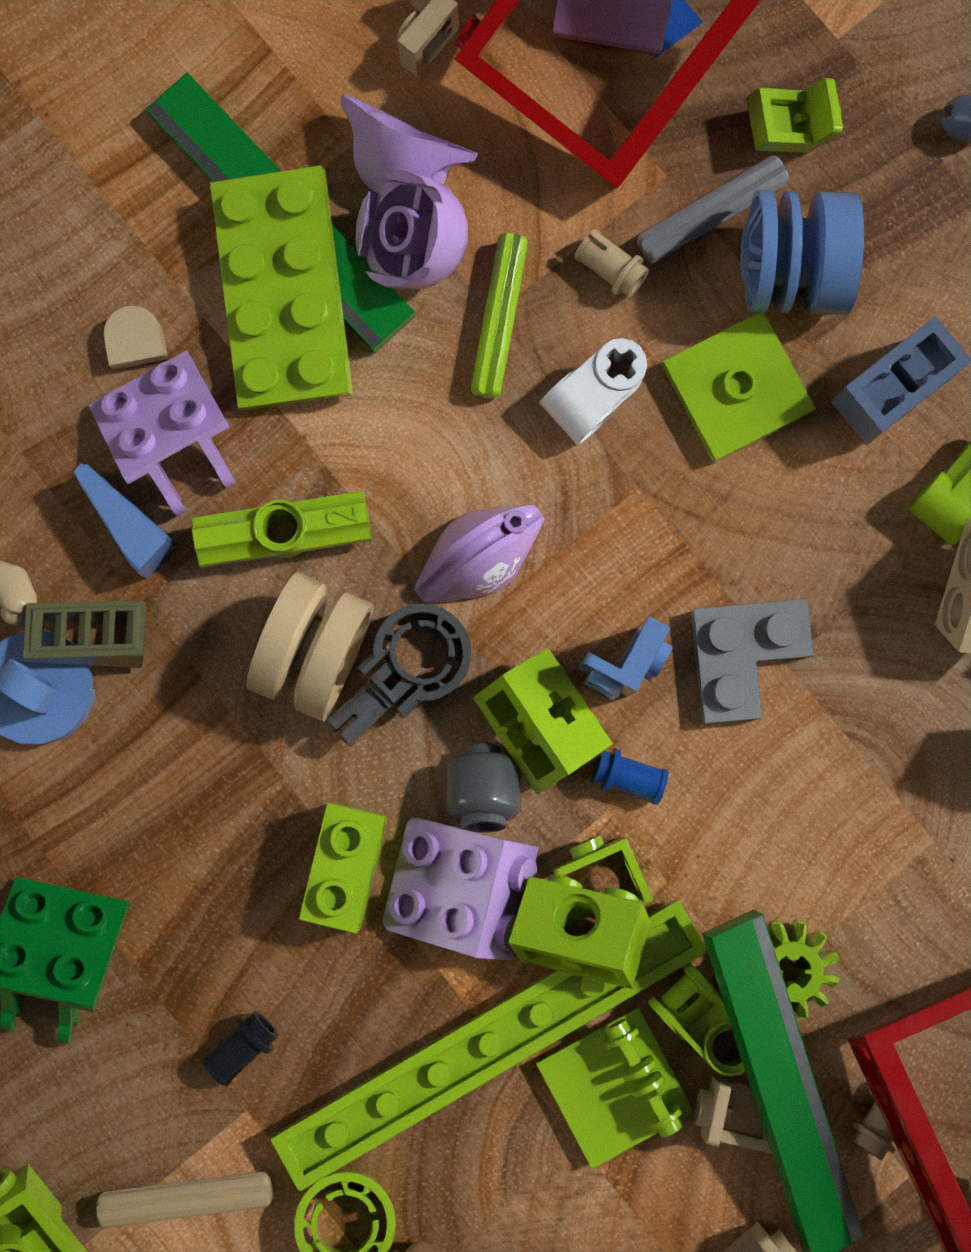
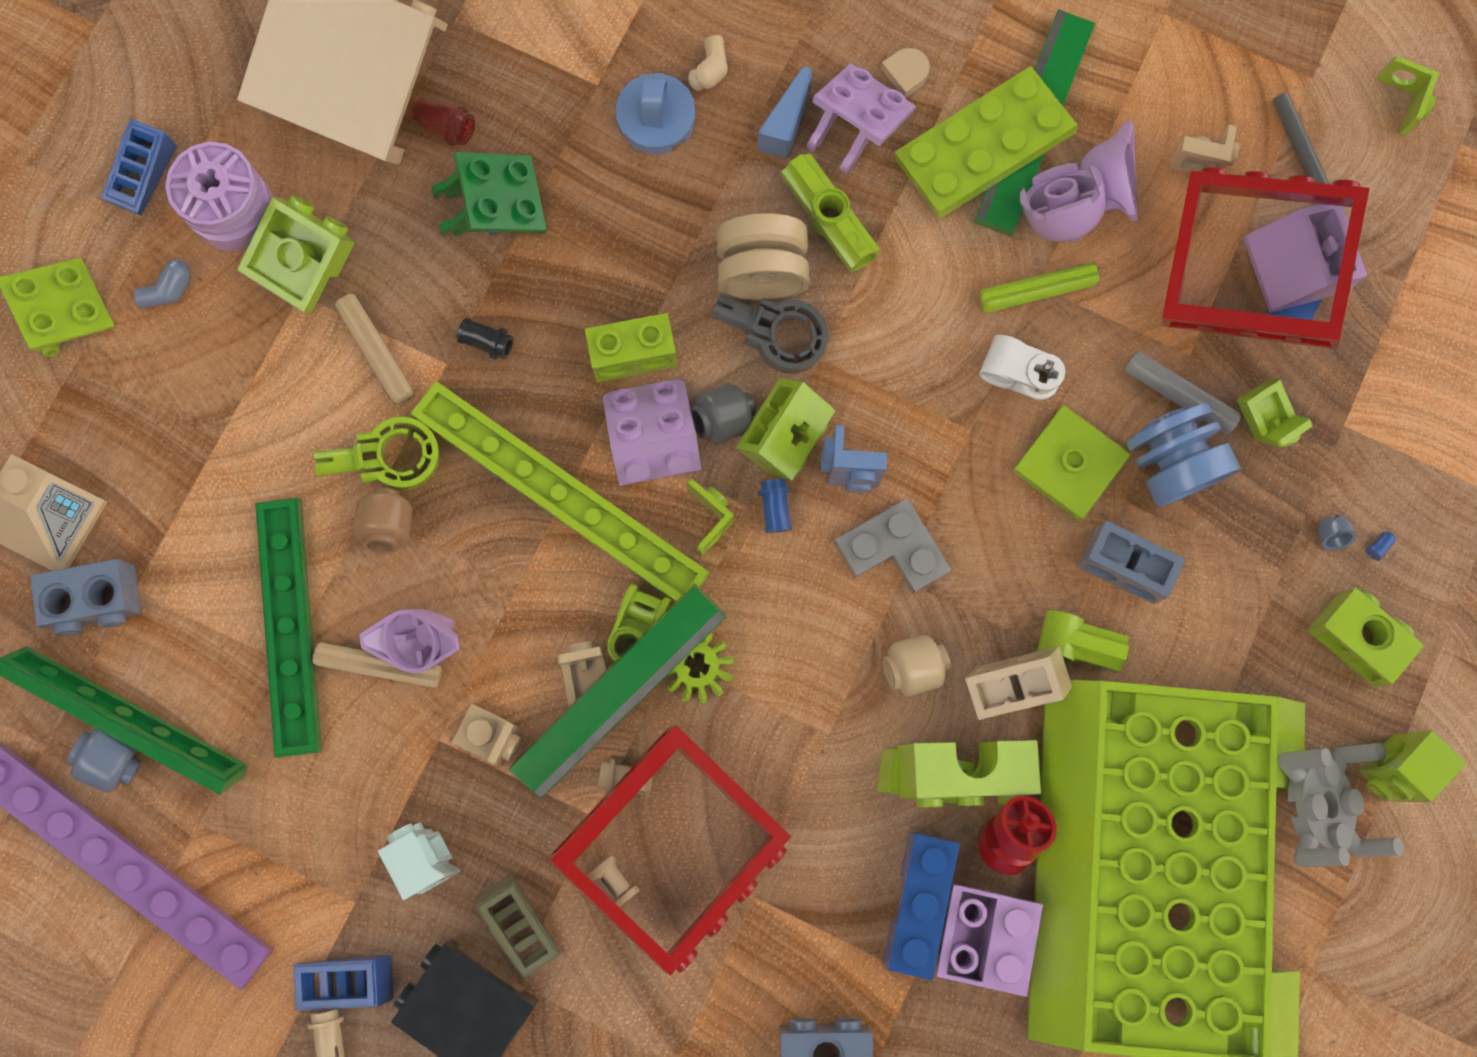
camera: 65 degrees right, 5 degrees down
olive slope [23,601,146,668] -> none
lavender hat [413,505,545,604] -> none
lime brick [508,875,651,989] -> none
lime hinge [536,1007,694,1169] -> none
tan pin [574,229,649,297] -> none
none -> tan head [882,635,951,697]

